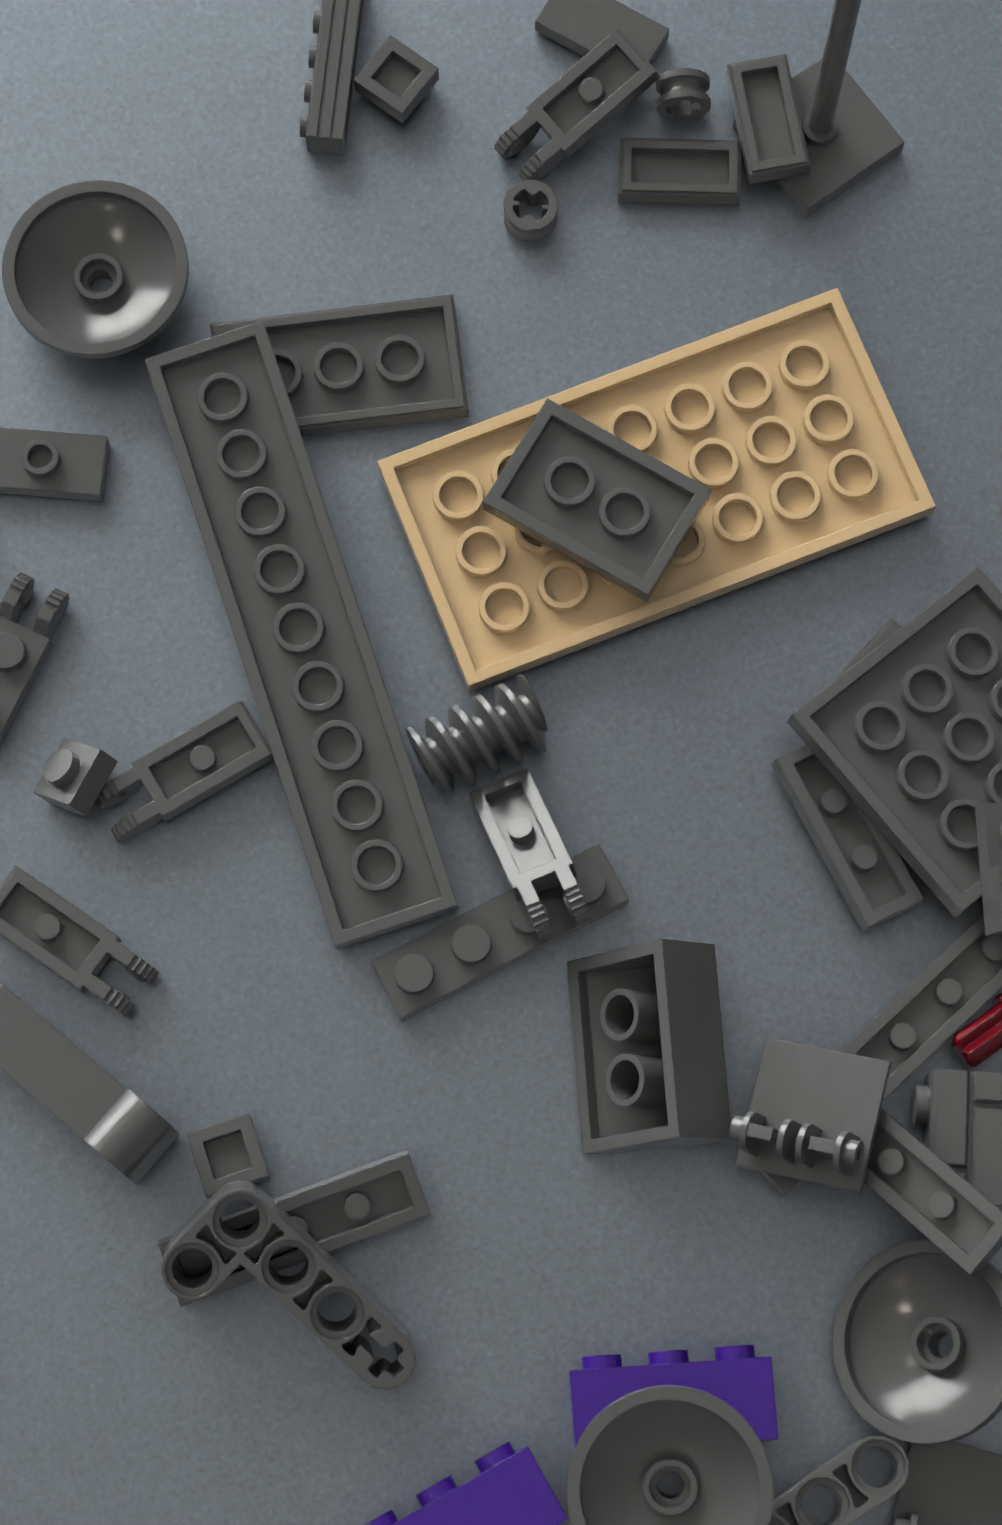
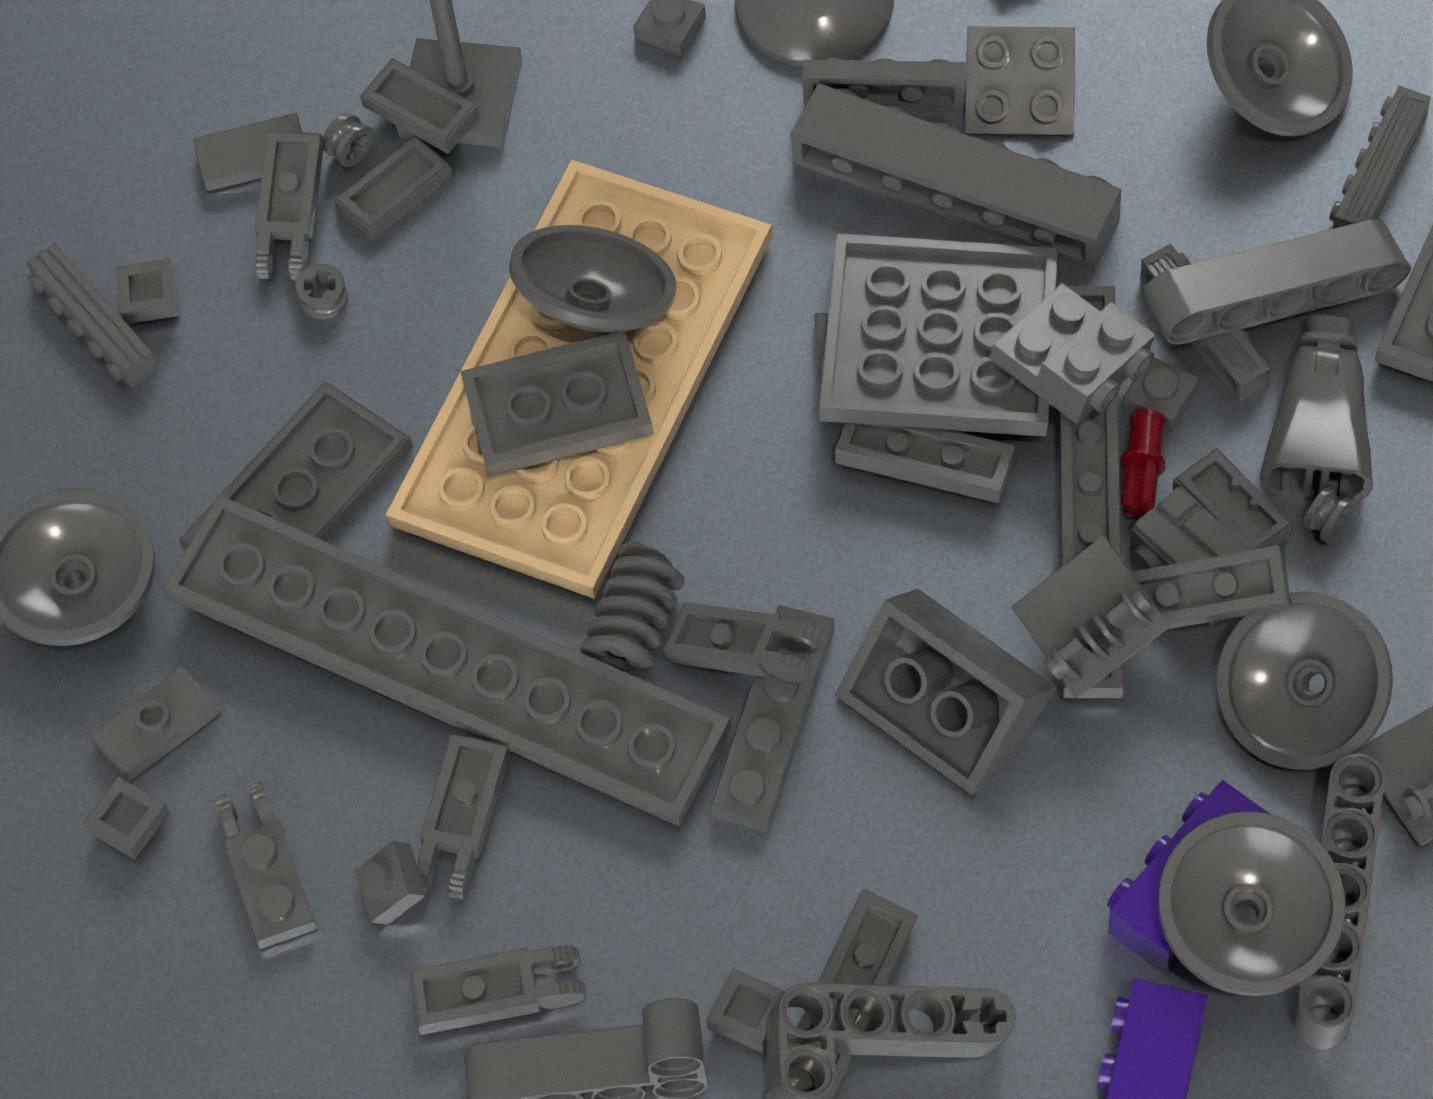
camera: 40 degrees left, 15 degrees down
none -> dark grey dish [509,225,677,332]

